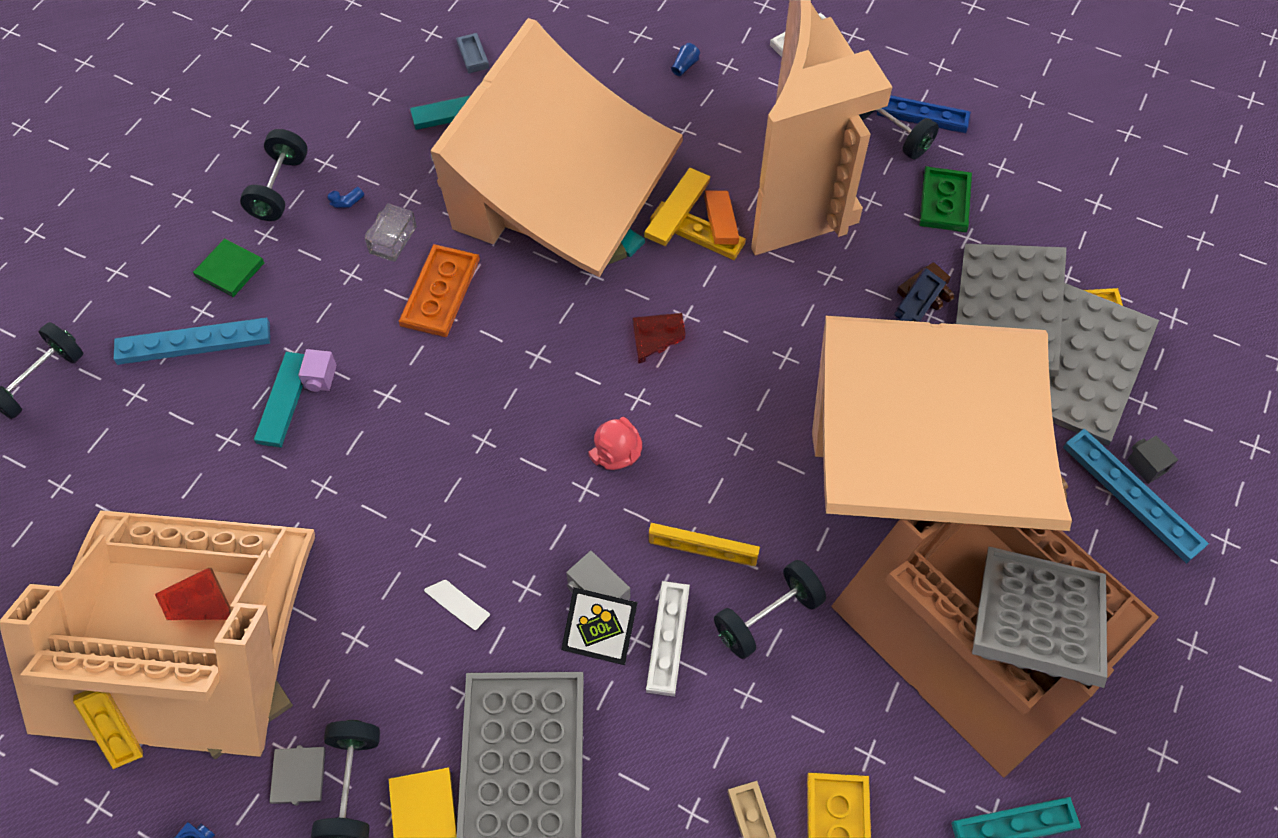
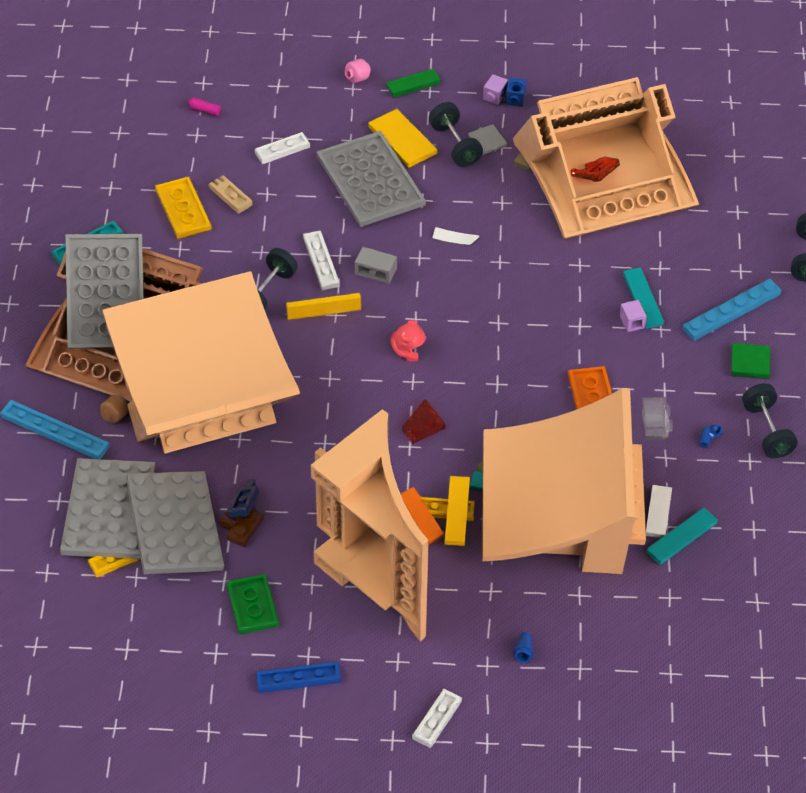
camera: 155 degrees right, 10 degrees down
sand blue tile [456,33,489,74] -> none
sticker [561,587,638,665] -> none
black axle [859,108,939,159] -> none
dark grey brick [1127,435,1178,484] -> none

